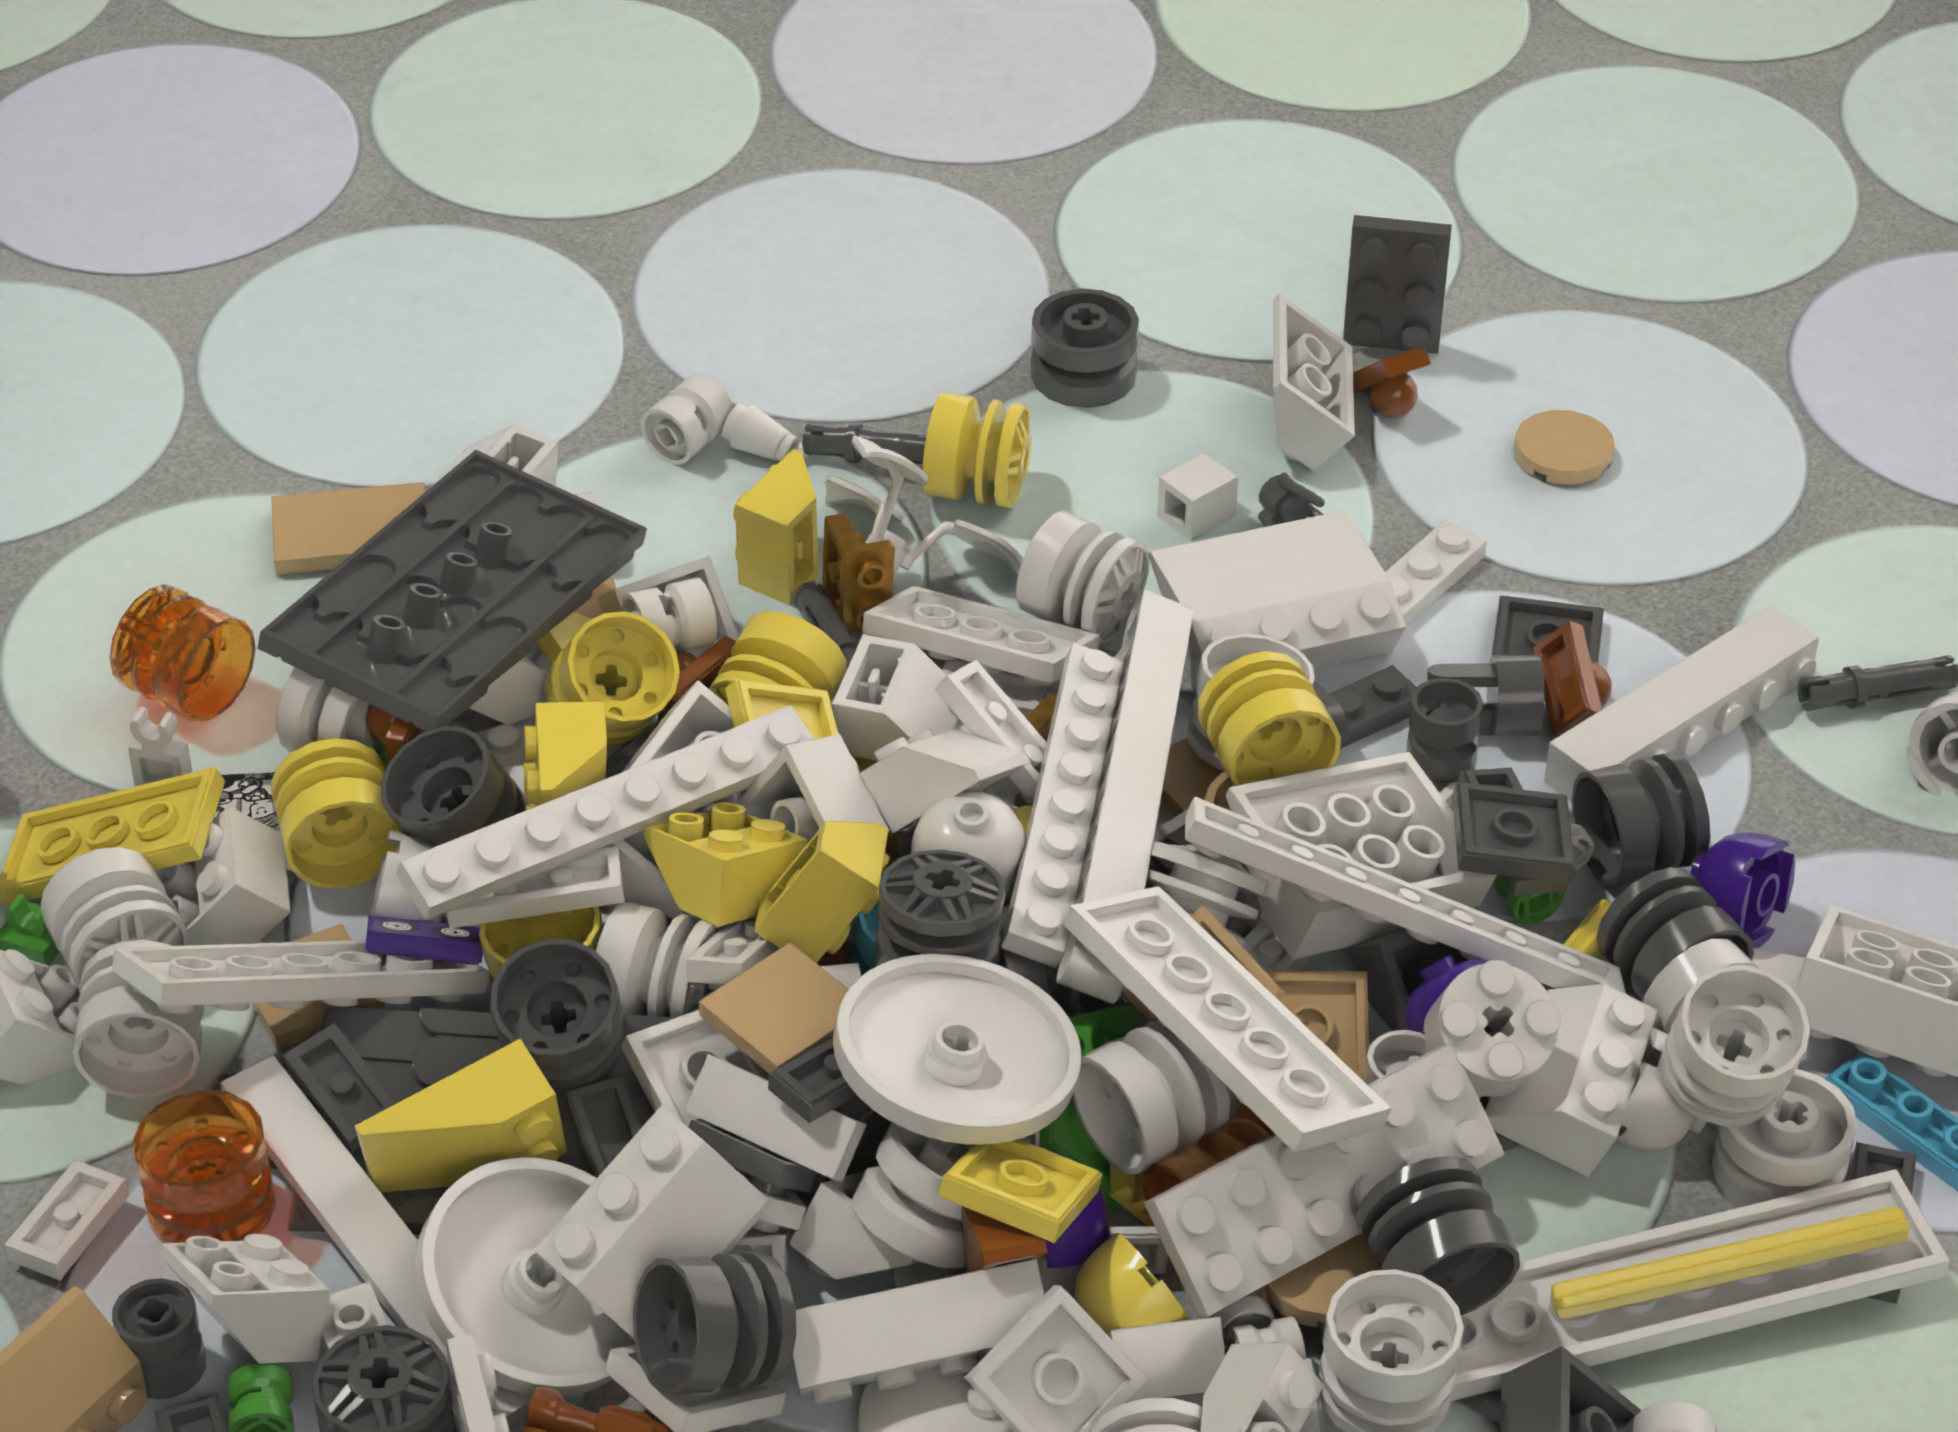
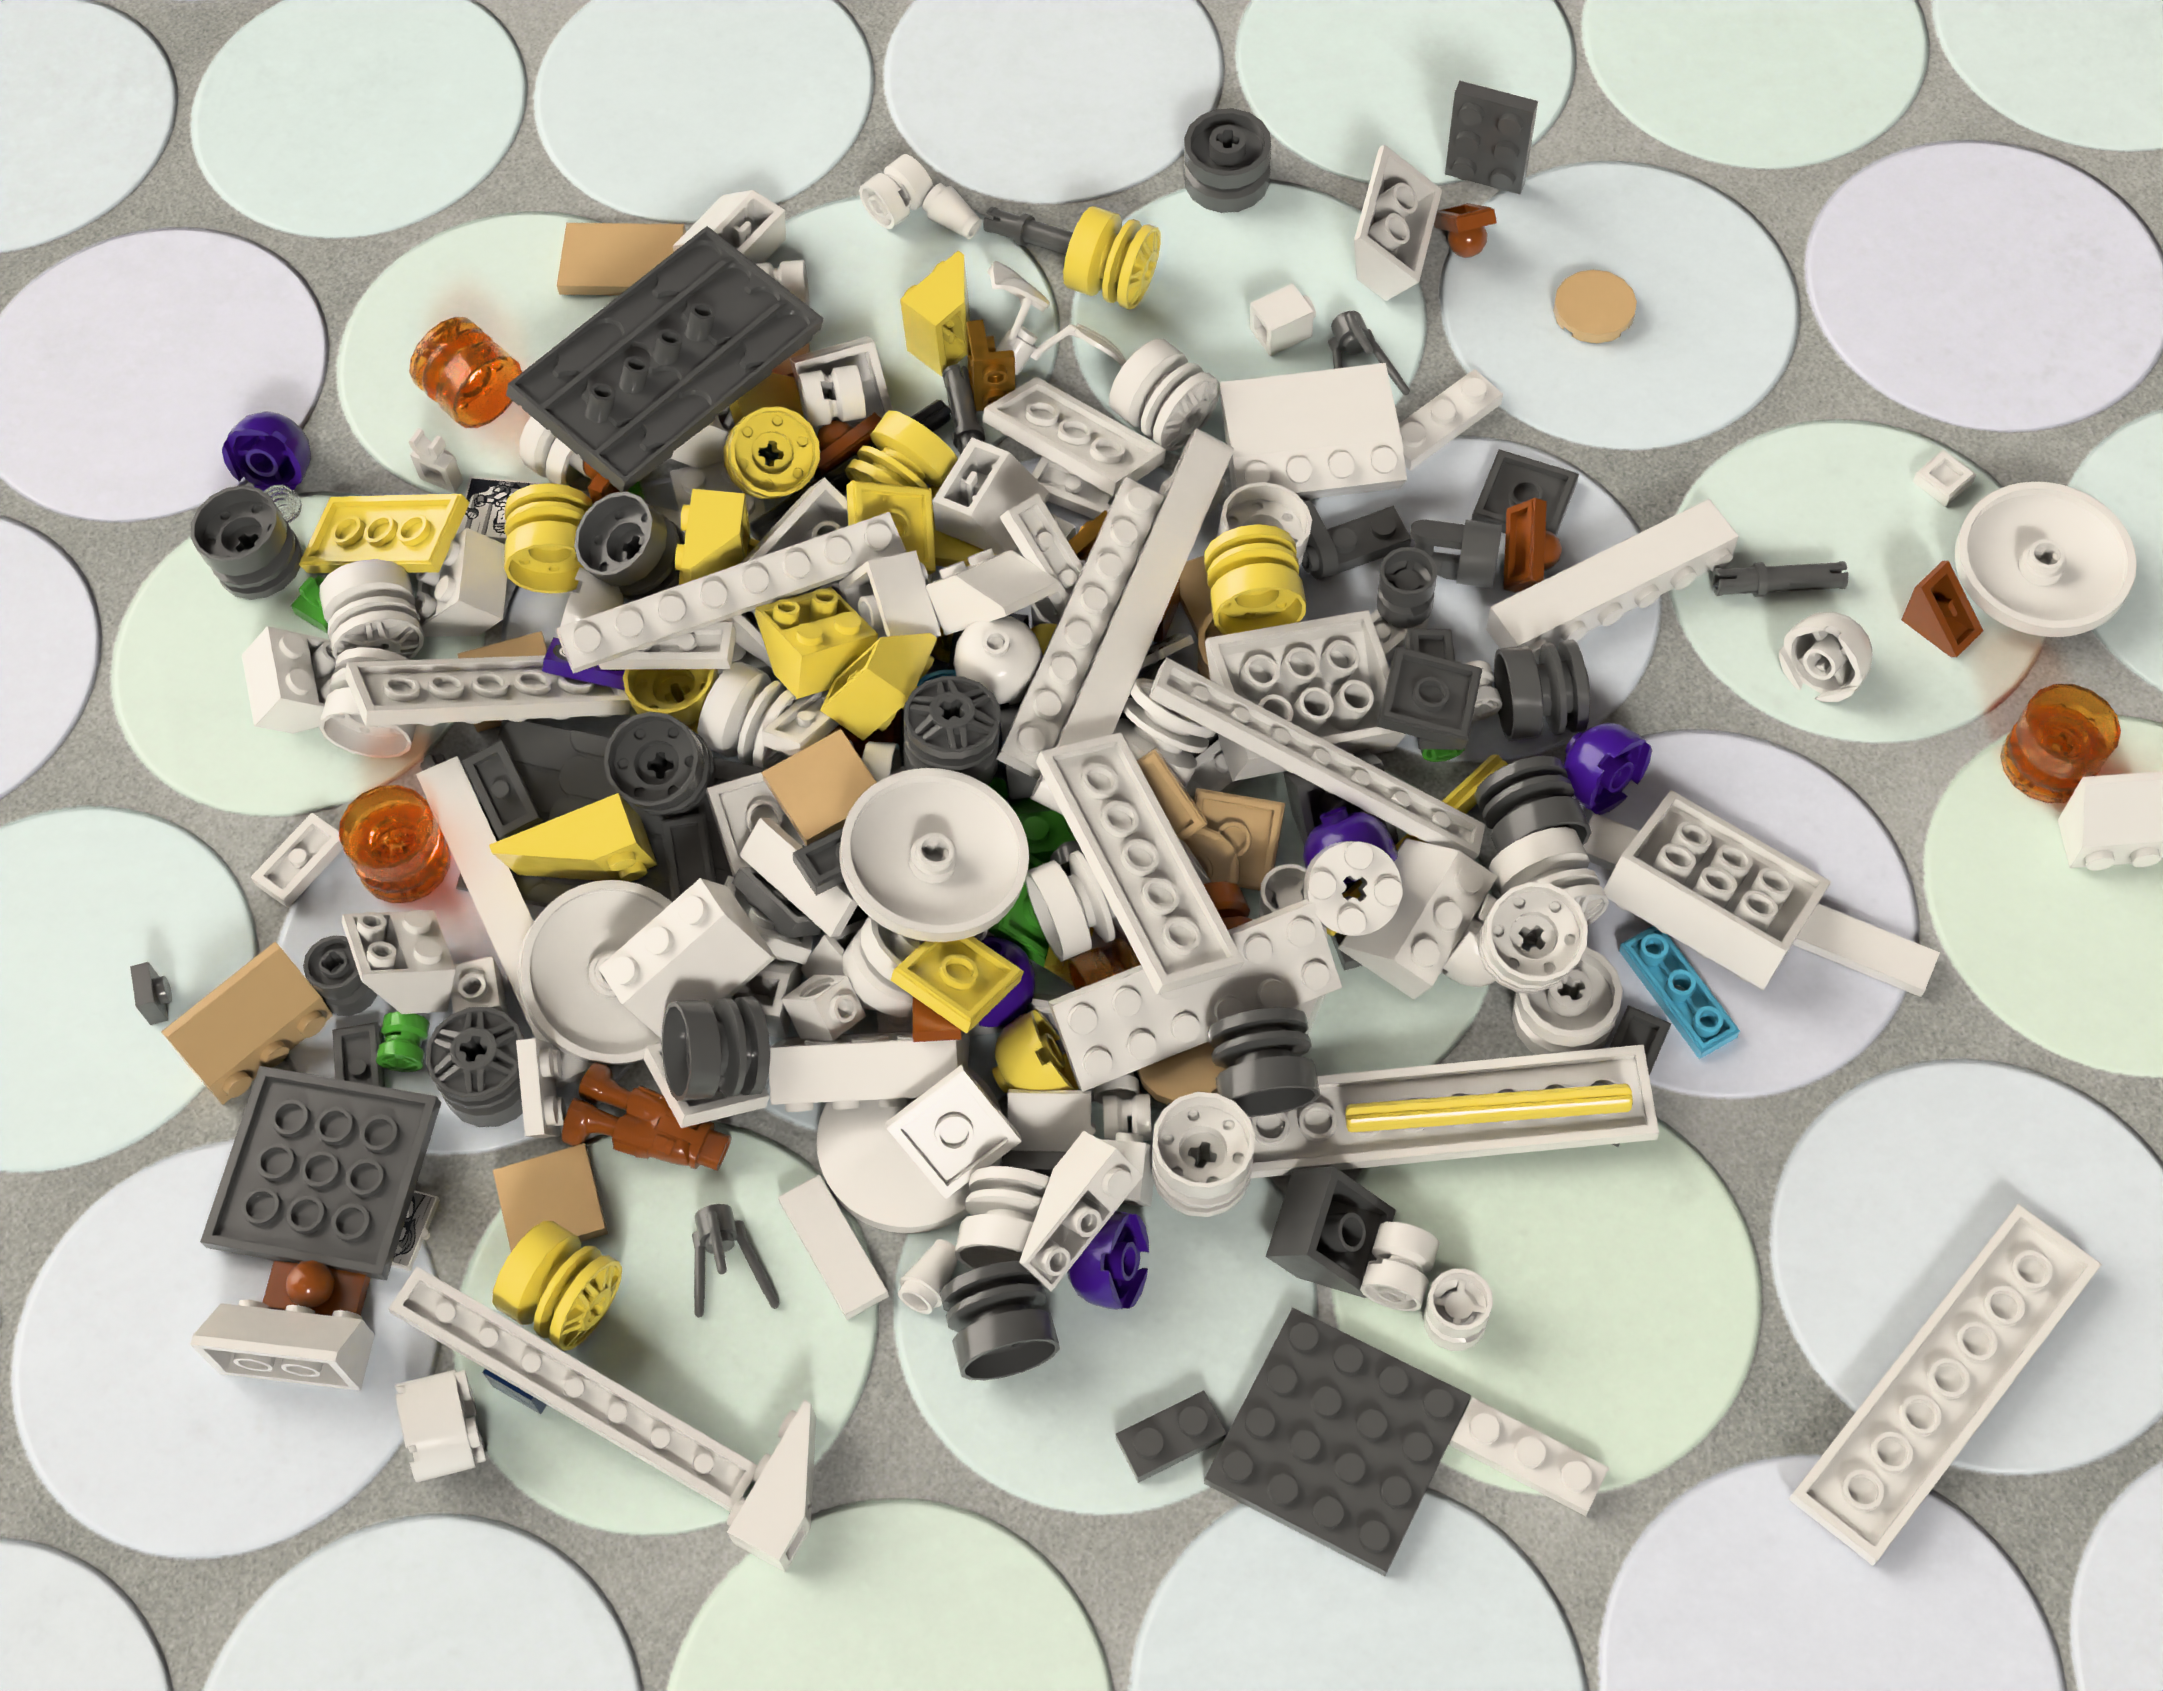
camera: 15 degrees right, 20 degrees up
none -> white brick [781,975,866,1041]

